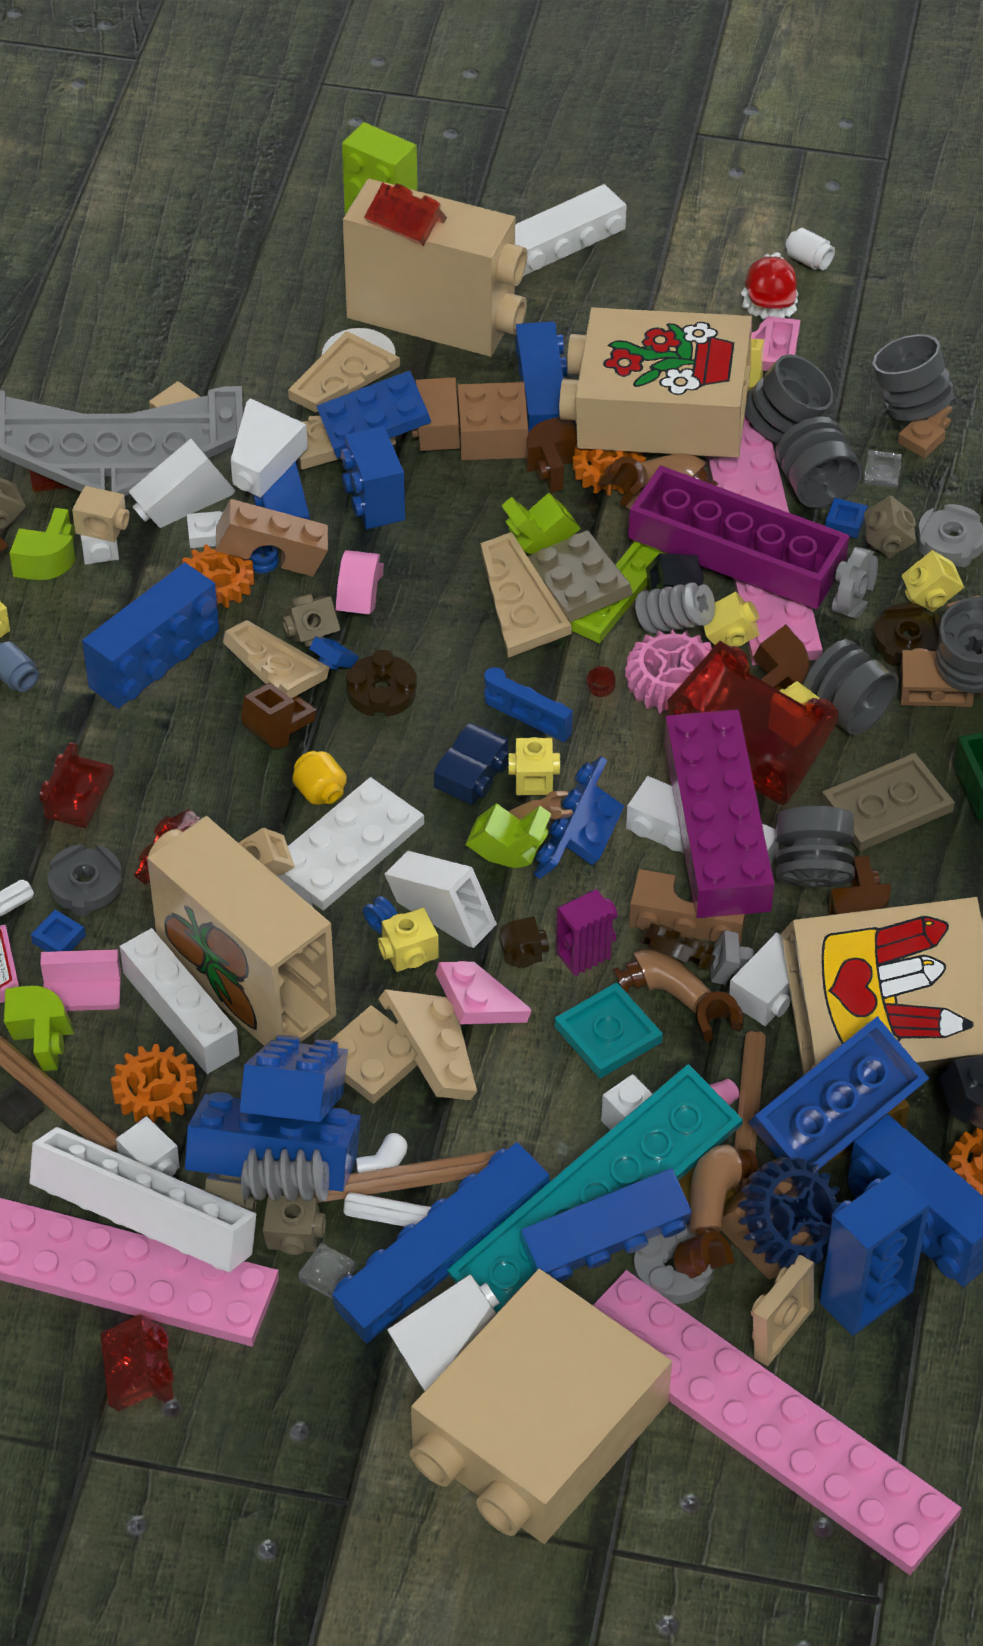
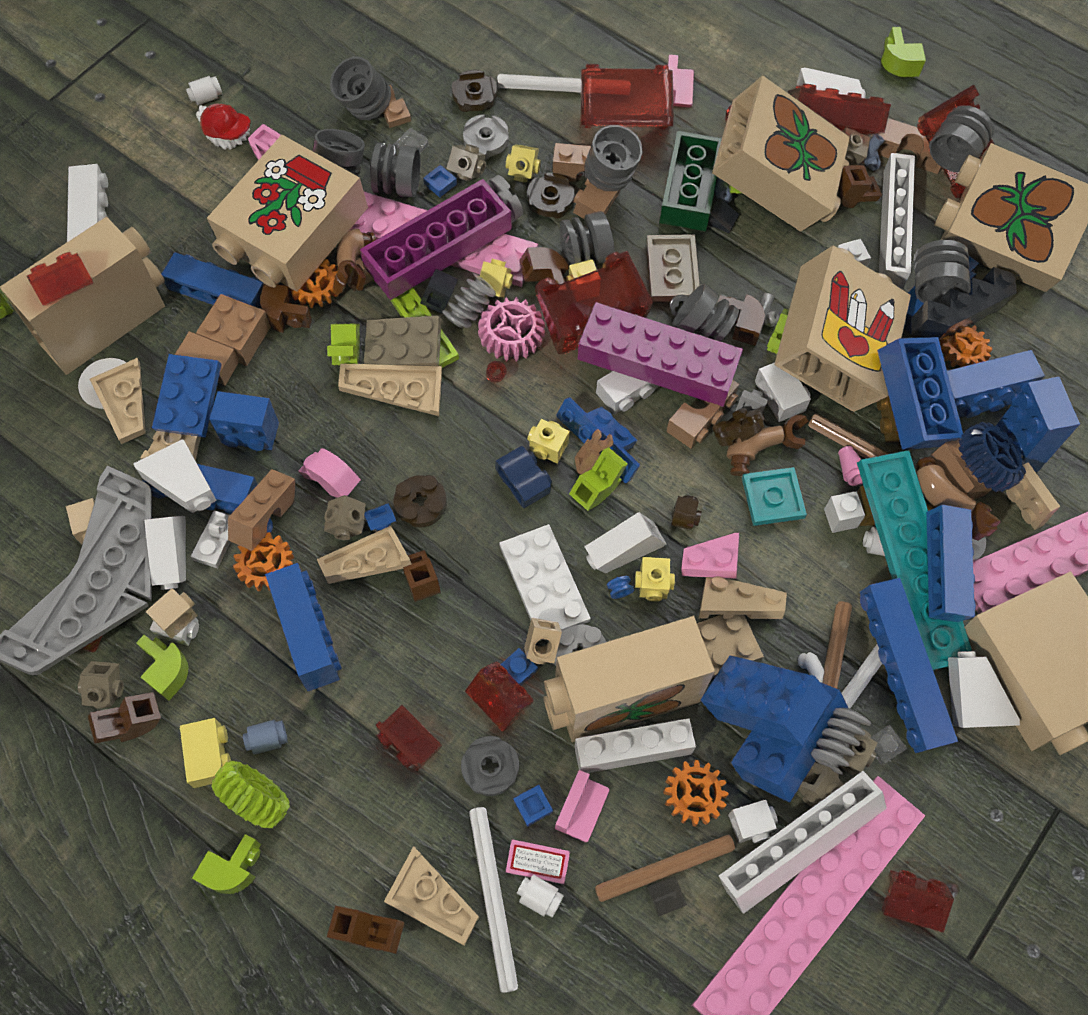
camera: 65 degrees left, 15 degrees up
lime brick [4,986,74,1071] -> none
yellow head [292,751,347,805] -> none
blue plate [484,667,573,743] -> none
magenta brick [555,889,618,976] -> none

